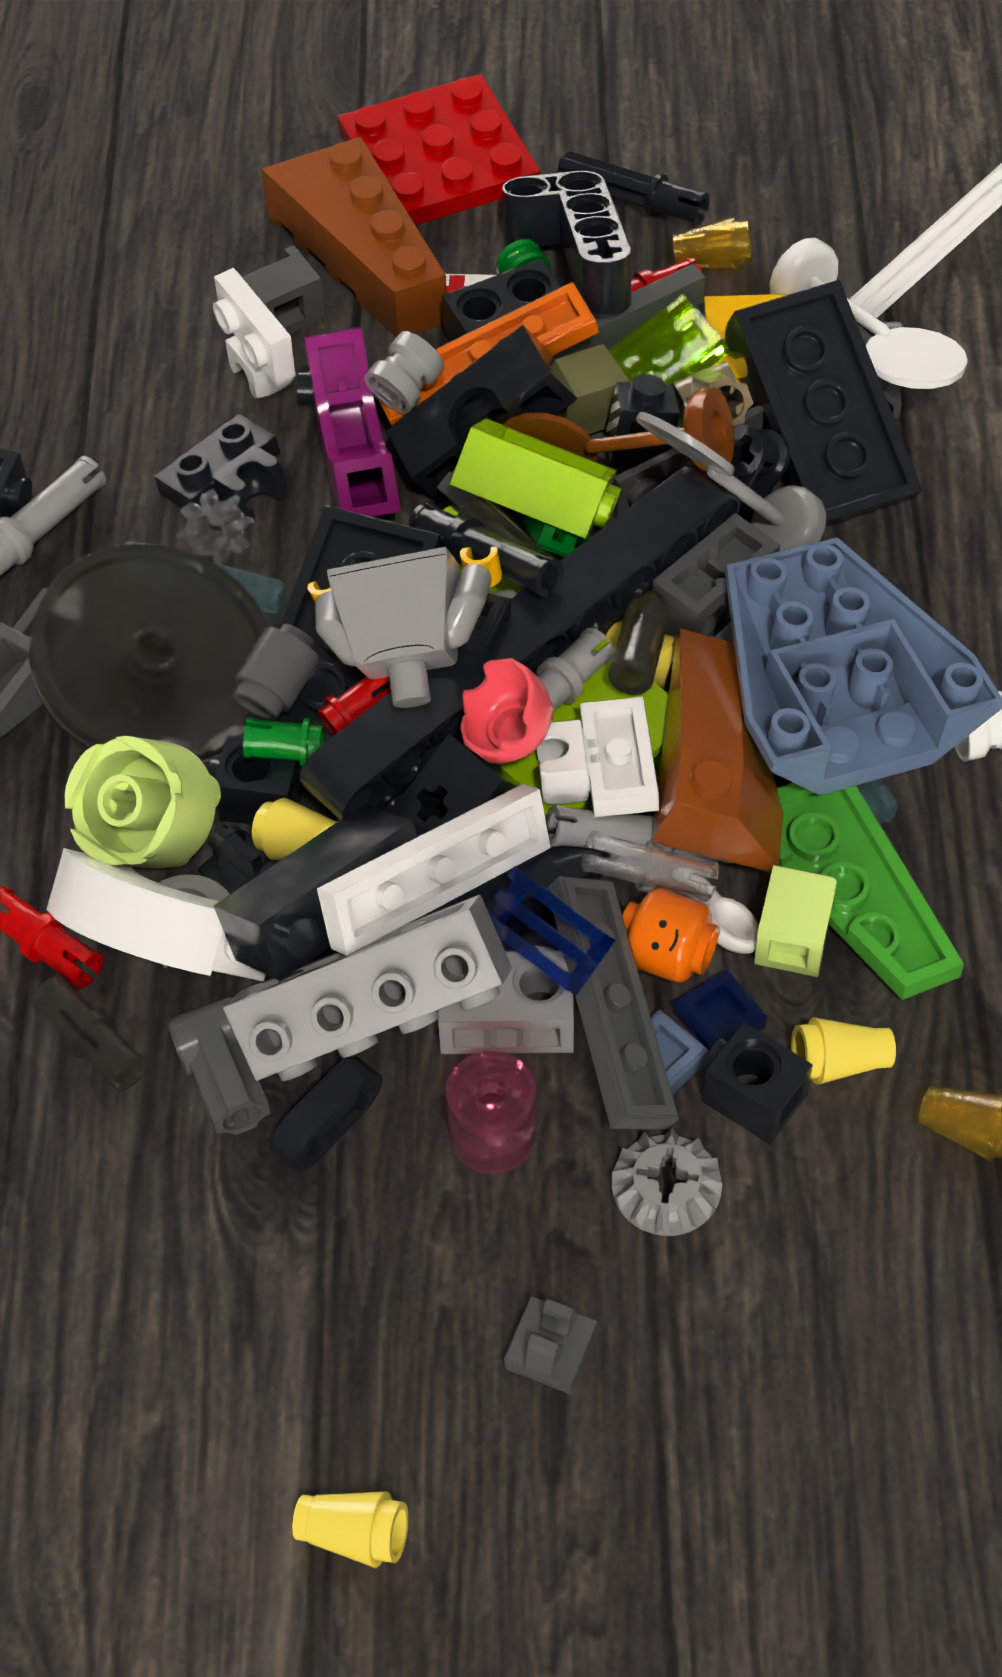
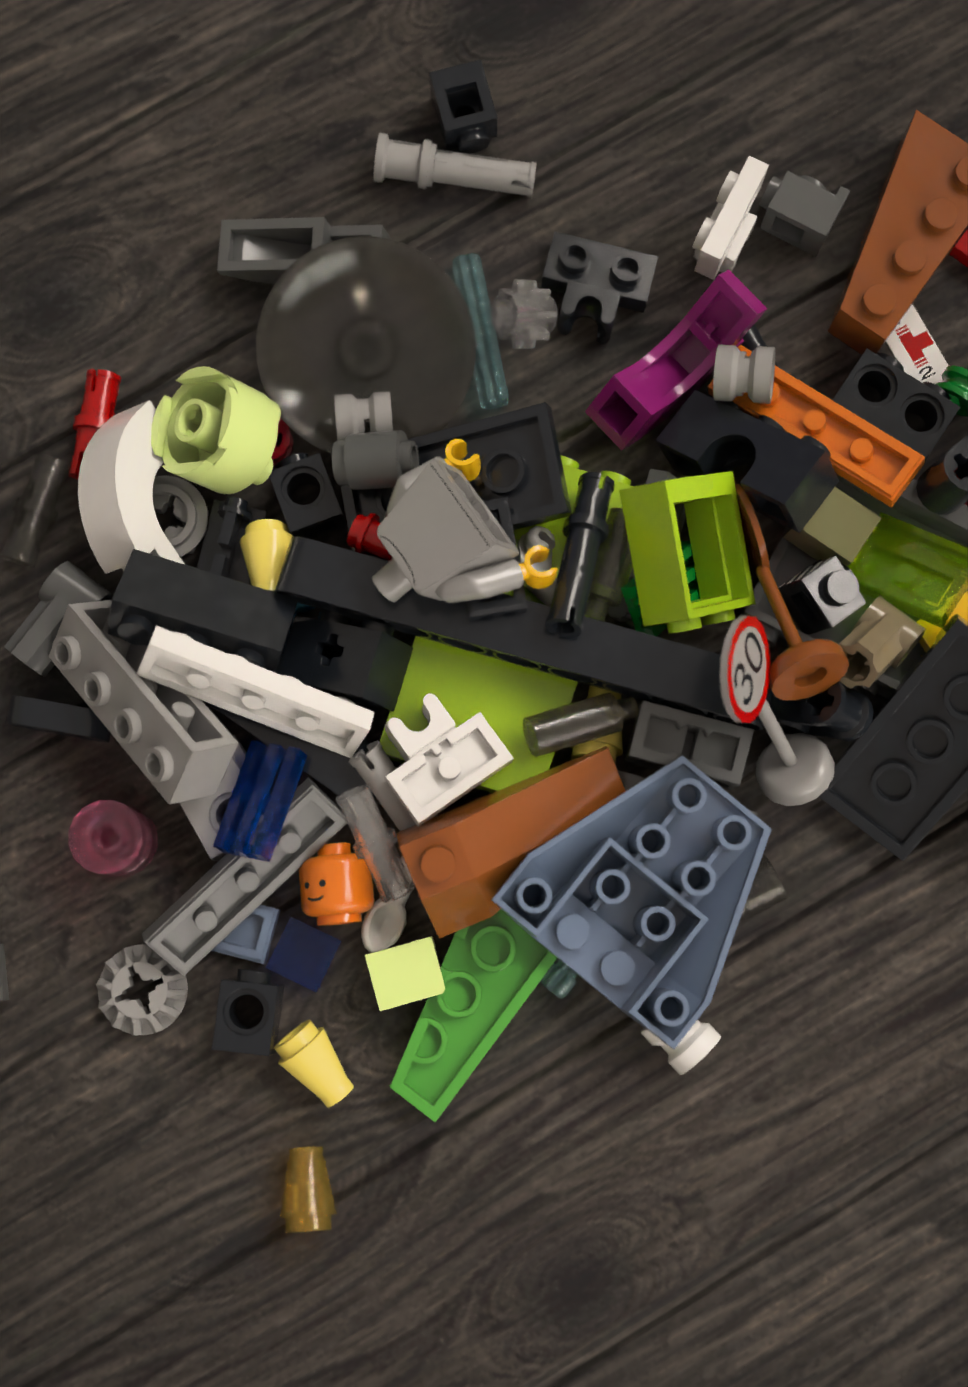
camera: 60 degrees right, 25 degrees up
green pin [243,717,325,768] -> none
coral hair [460,658,554,765] -> none
light grey pin [537,628,615,712] -> none
none -> light grey wheel [334,391,393,441]

